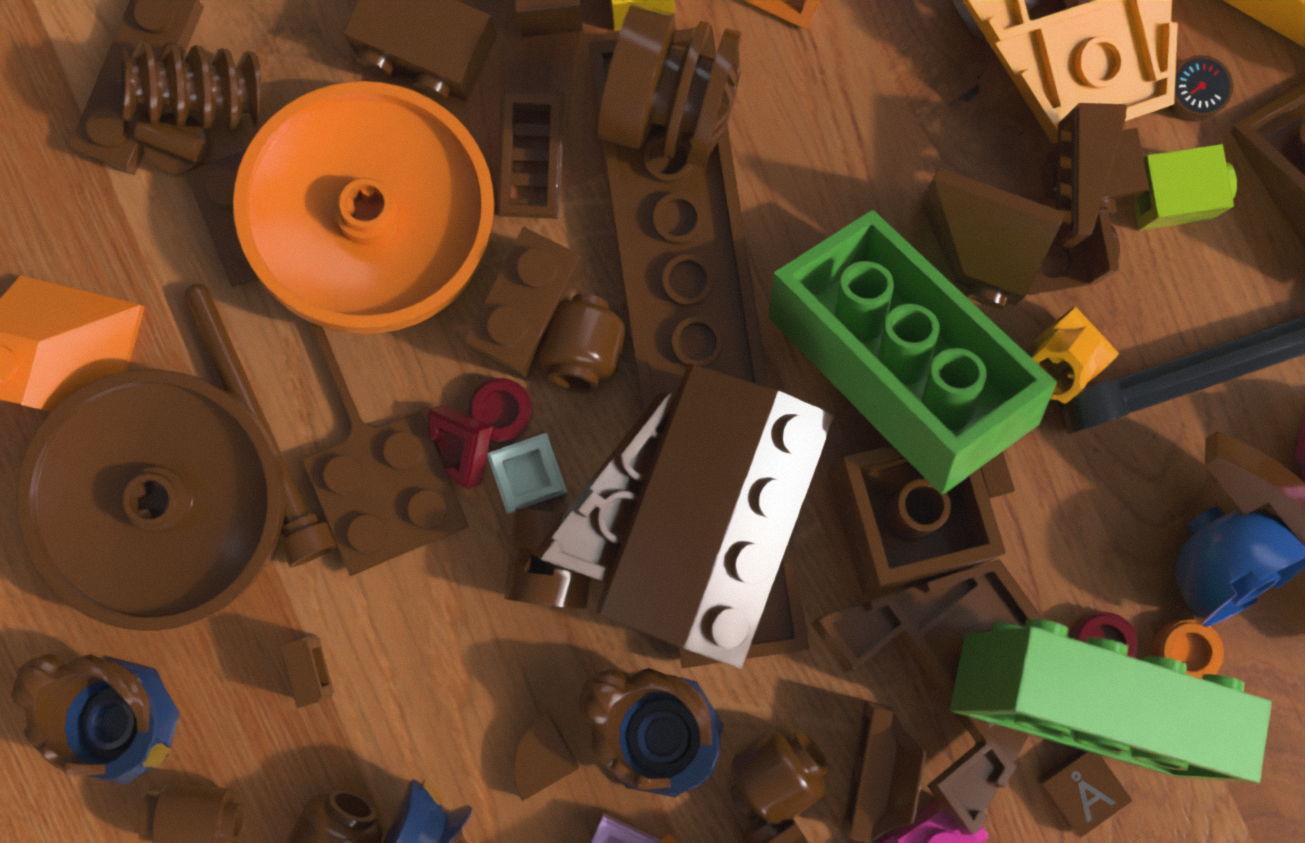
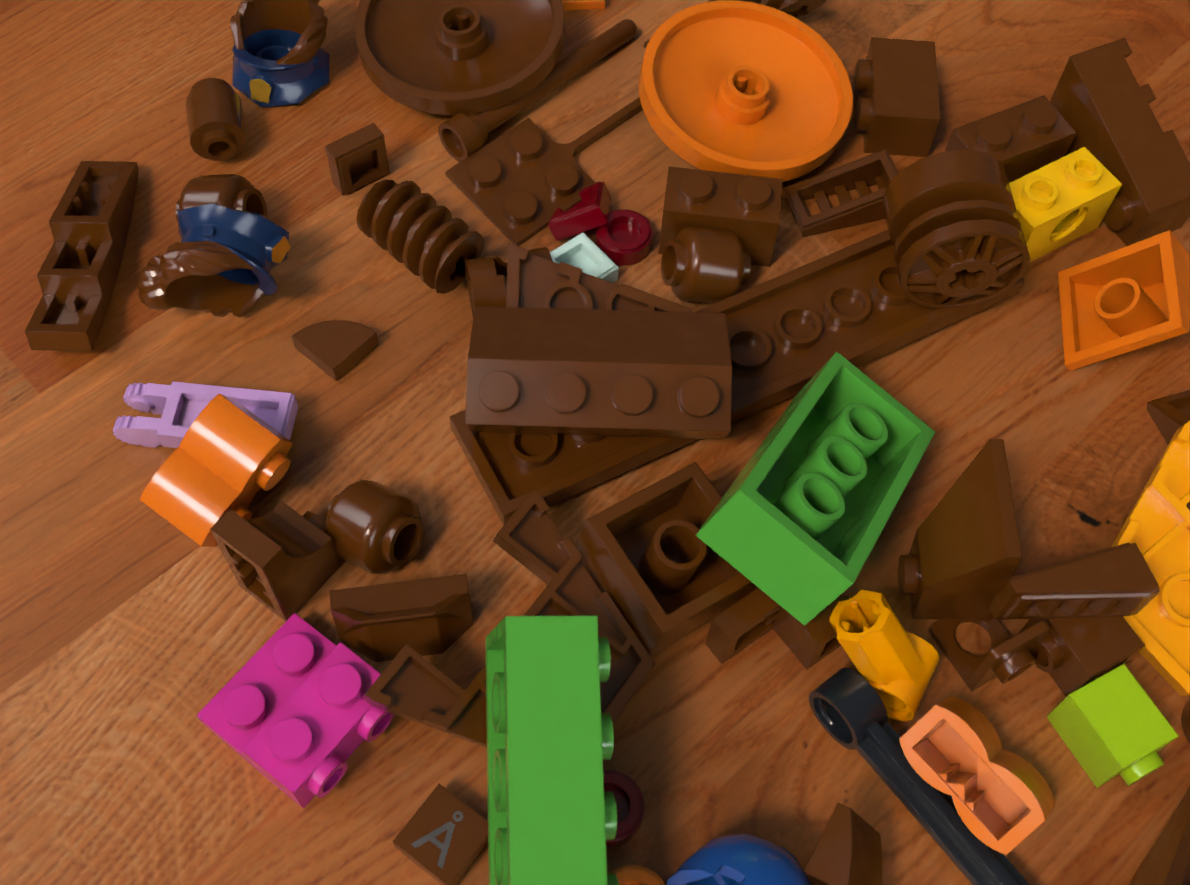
camera: 70 degrees right, 25 degrees down
piece [578,668,724,798] -> none
none -> reddish brown piece [356,179,484,294]
none -> orange brick [899,696,1056,855]

